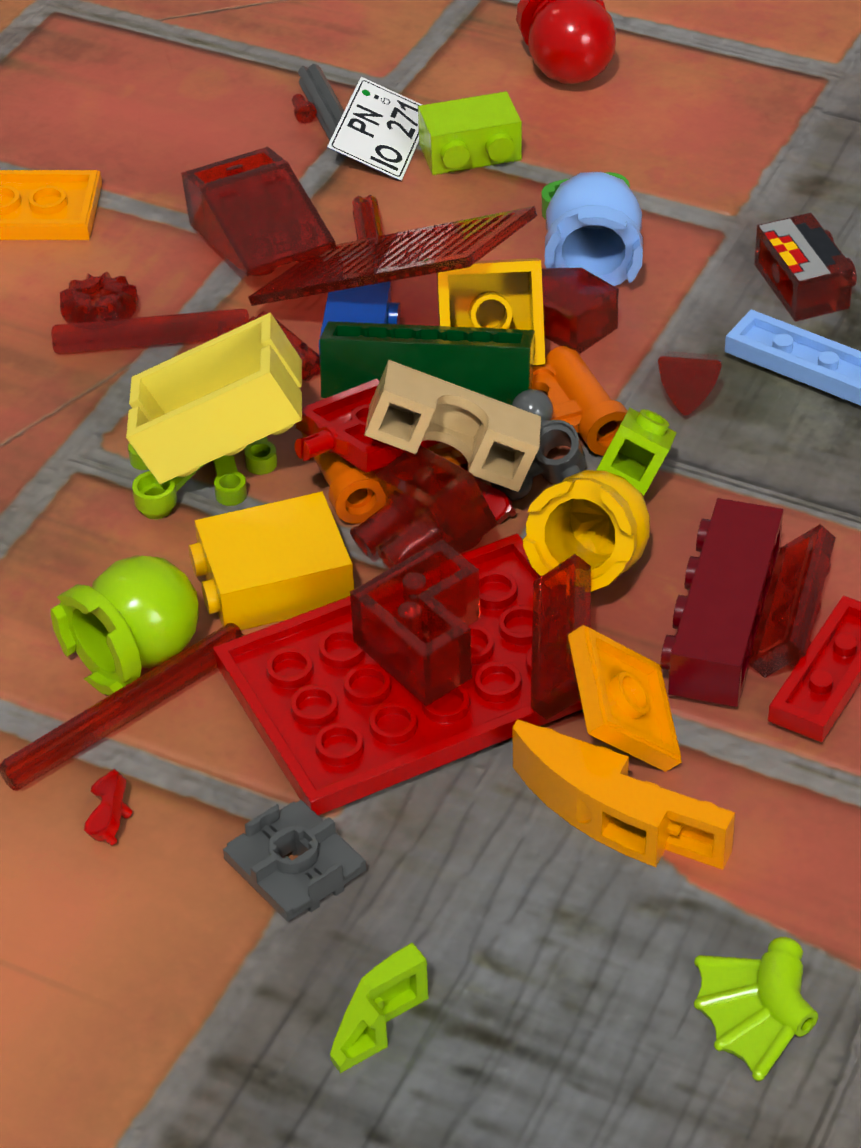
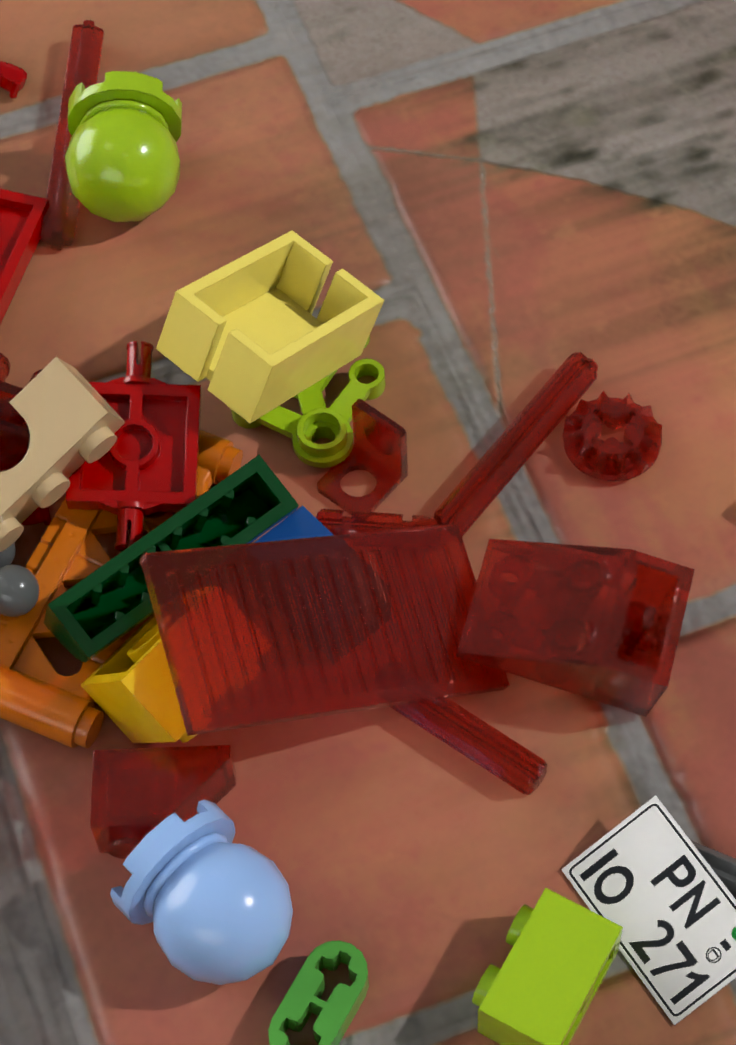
camera: 135 degrees right, 15 degrees up
yellow brick [188,491,354,634] -> none

